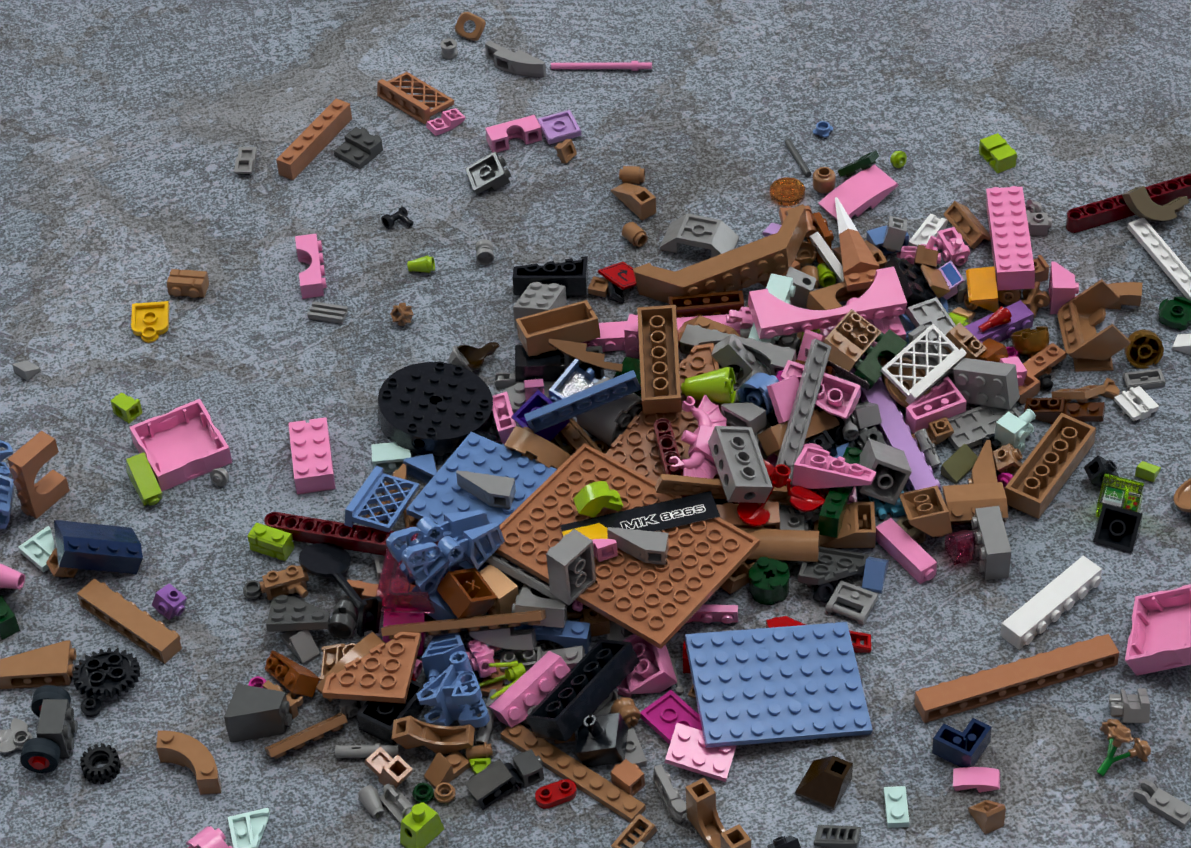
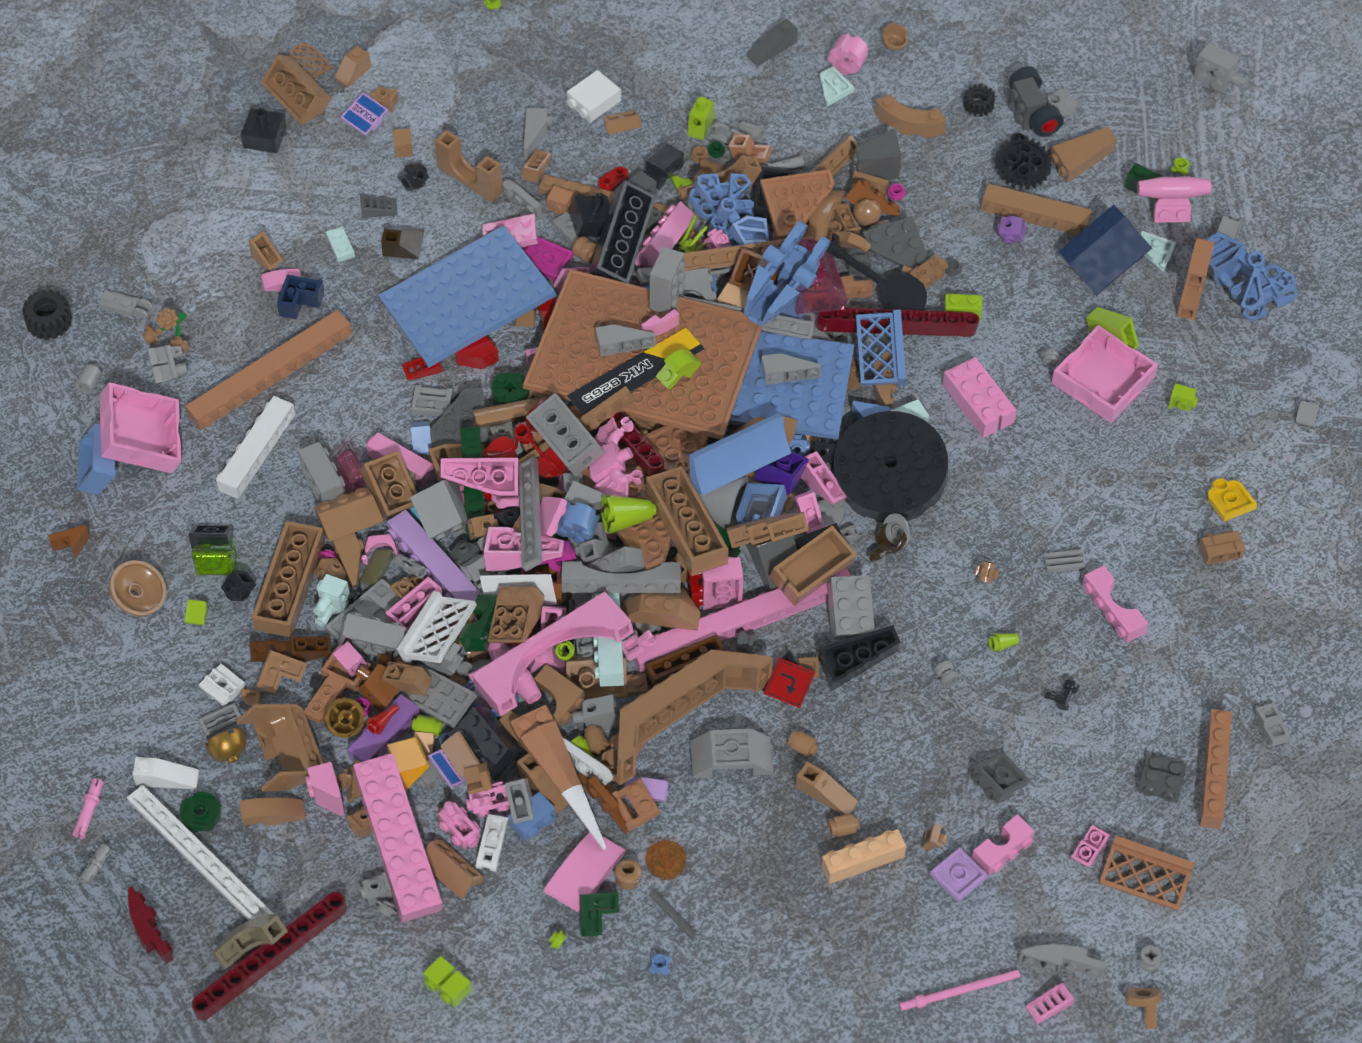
camera: 155 degrees right, 10 degrees up
none -> bright pink helmet [361,534,399,565]
none -> medium nougat brick [467,514,499,540]
none -> light nougat brick [821,829,906,884]
none -> medium nougat piece [826,231,871,252]
none -> medium nougat hair [853,199,881,226]
none -> bright pink slope [1025,983,1074,1025]

